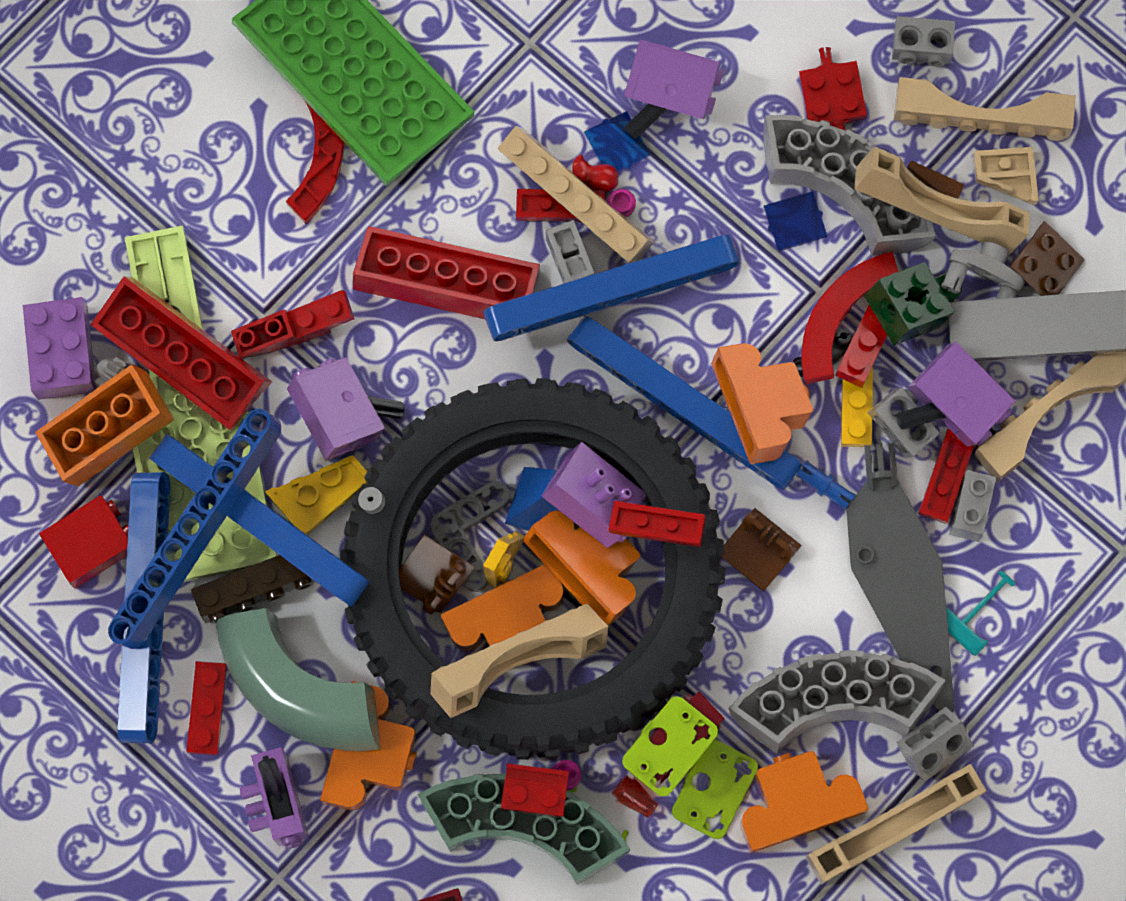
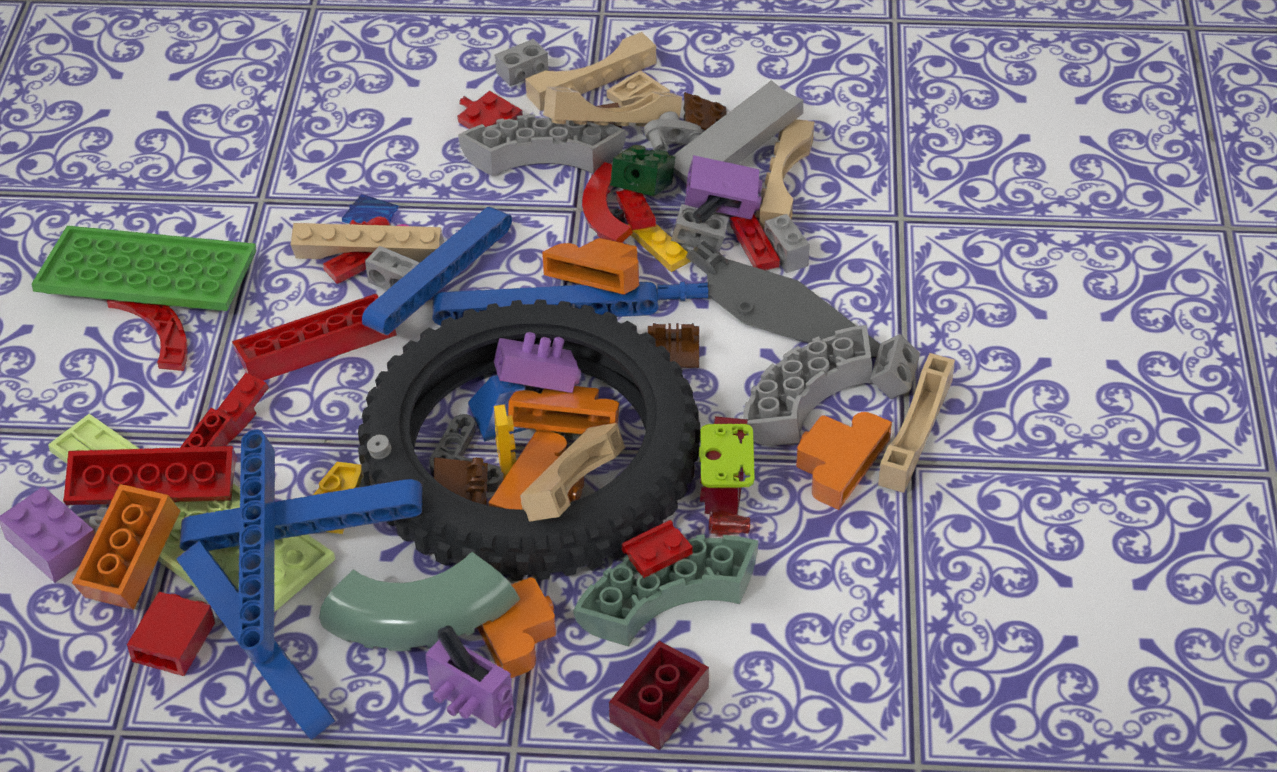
camera: 40 degrees left, 30 degrees down
red plate [186,661,227,756] -> none
dark brown brick [191,555,314,624] -> none
medium lavender piece [287,357,405,461] -> none
red plate [608,501,706,547] -> none
medium lavender piece [624,39,724,139] -> none
lime axle [672,739,758,839] -> none
clear blue piece [763,191,828,252] -> none
teal piece [946,570,1015,656] -> none

